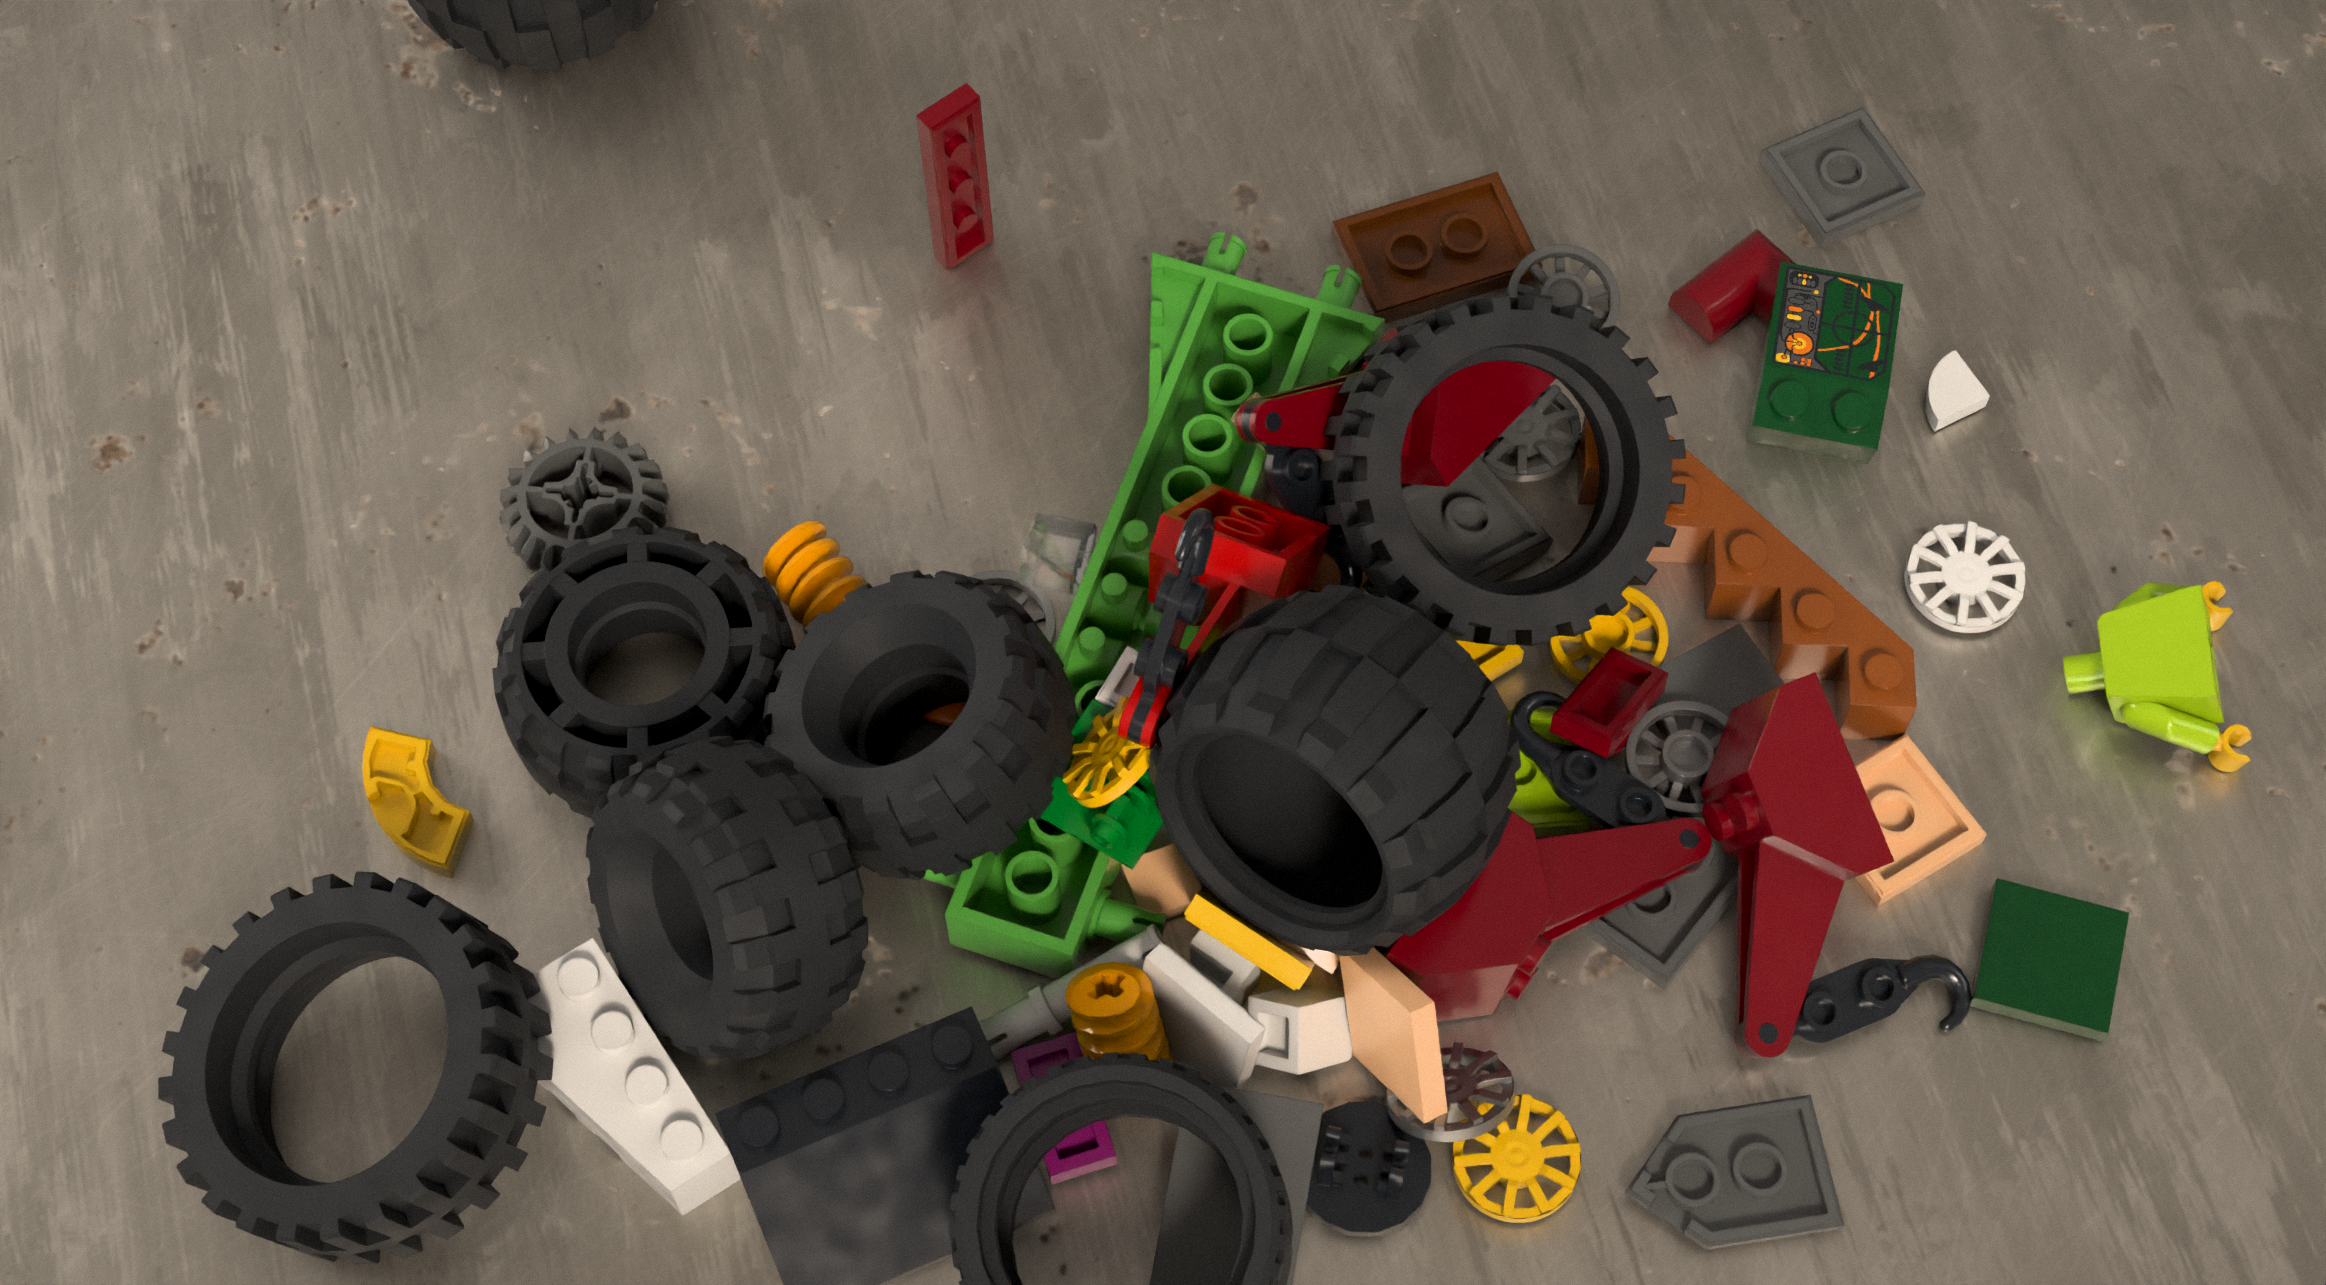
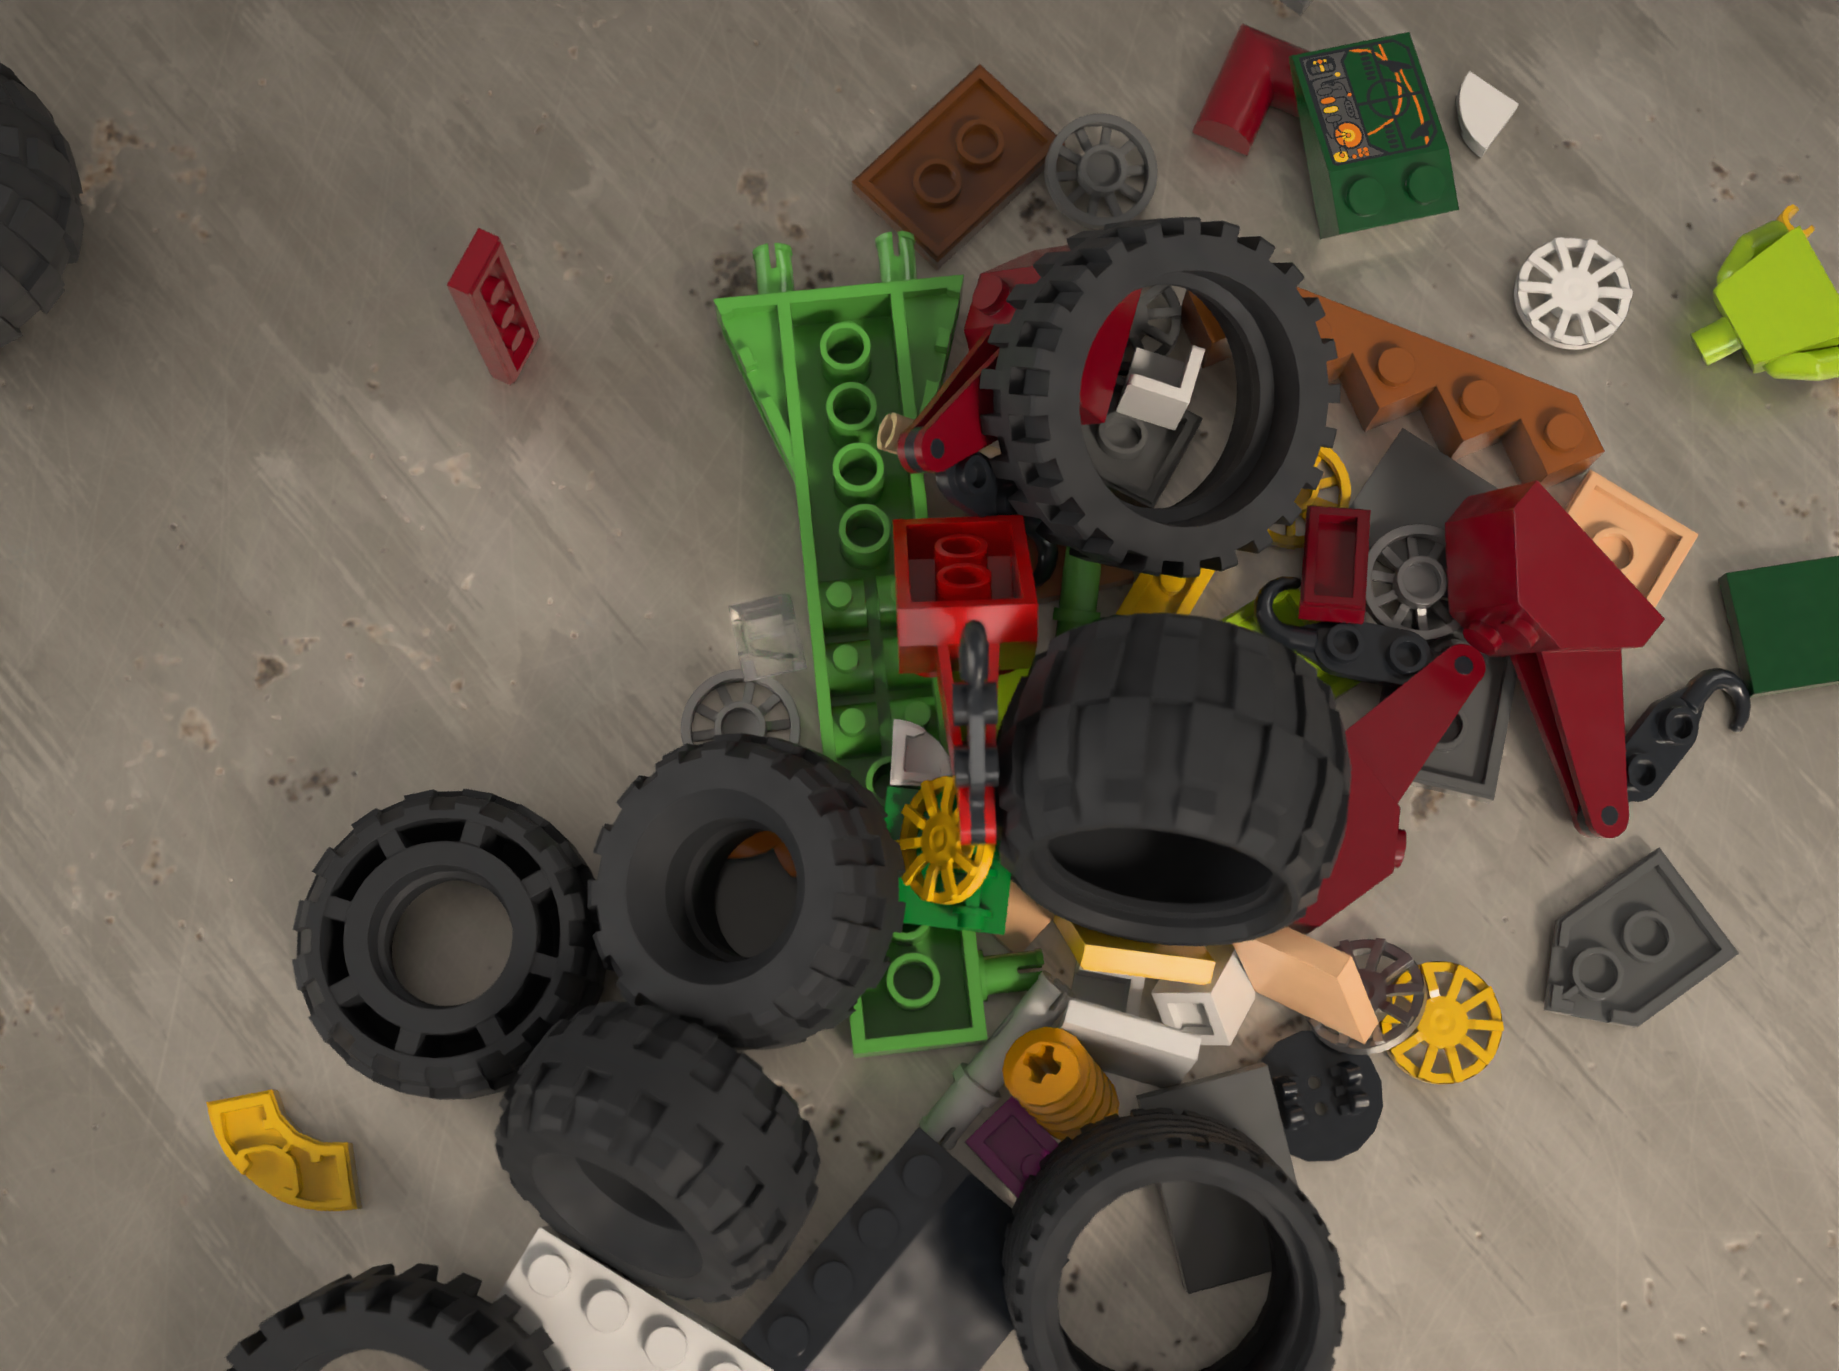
camera: 30 degrees left, 15 degrees up
dark grey gear [499,426,670,574] -> none
light orange piece [762,521,867,635] -> none
none -> white panel [1116,345,1205,431]

